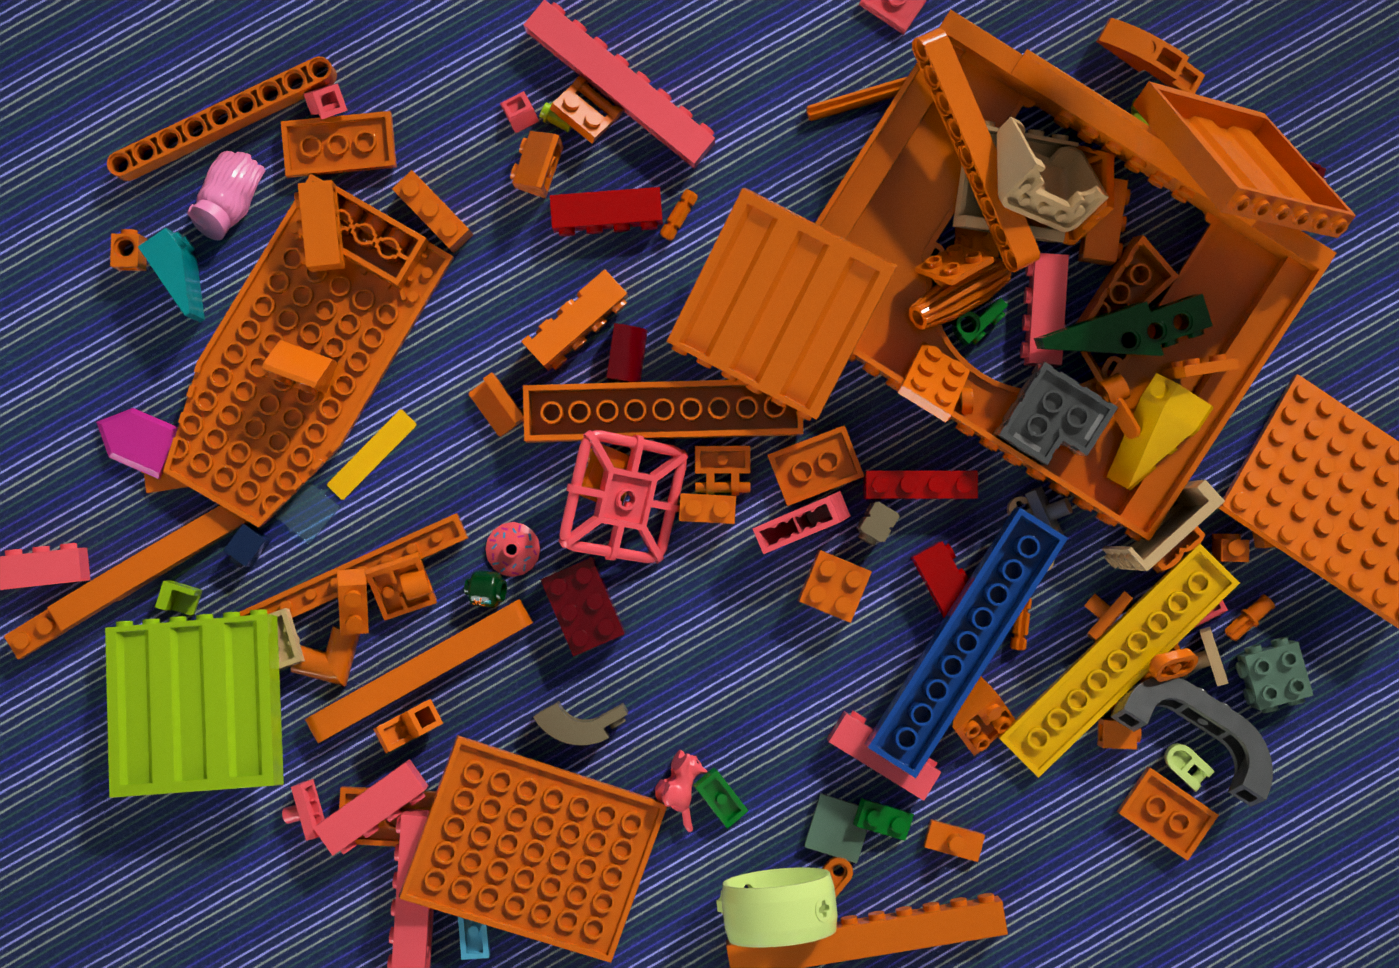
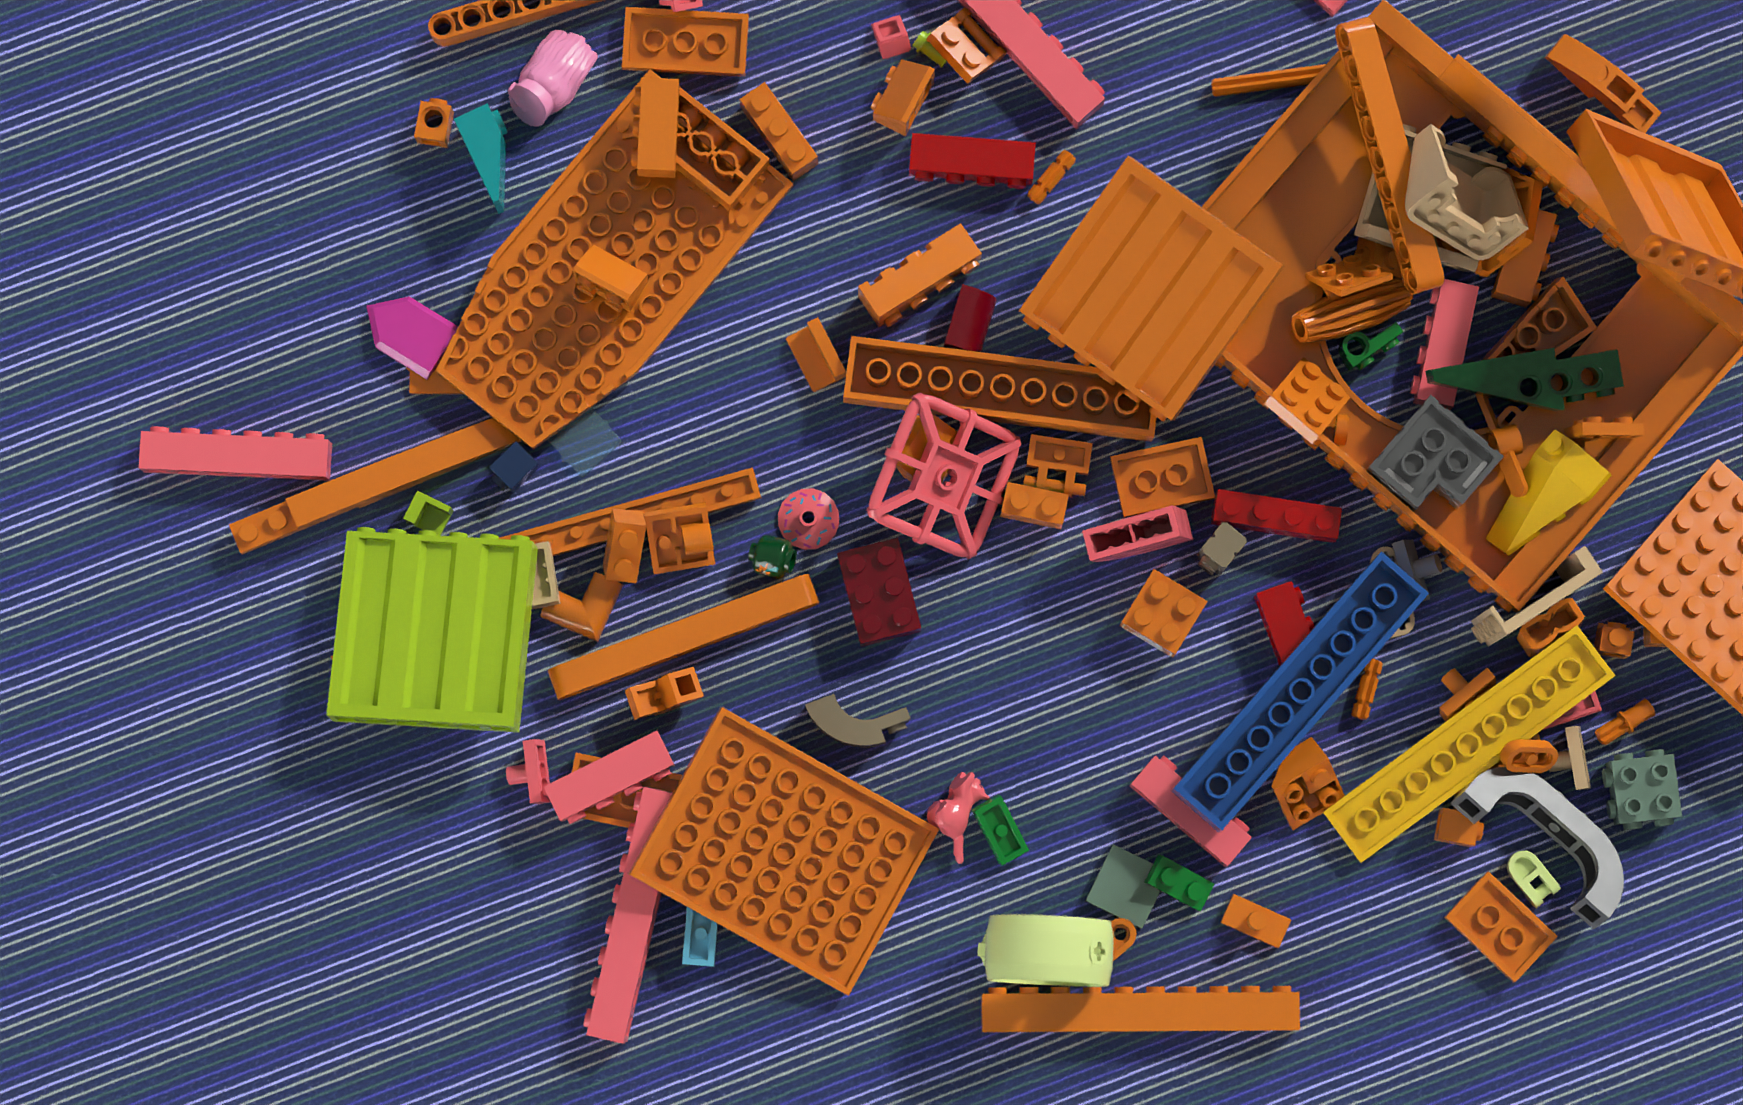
camera: 10 degrees right, 5 degrees down
yellow sticker [327,410,416,500] -> none

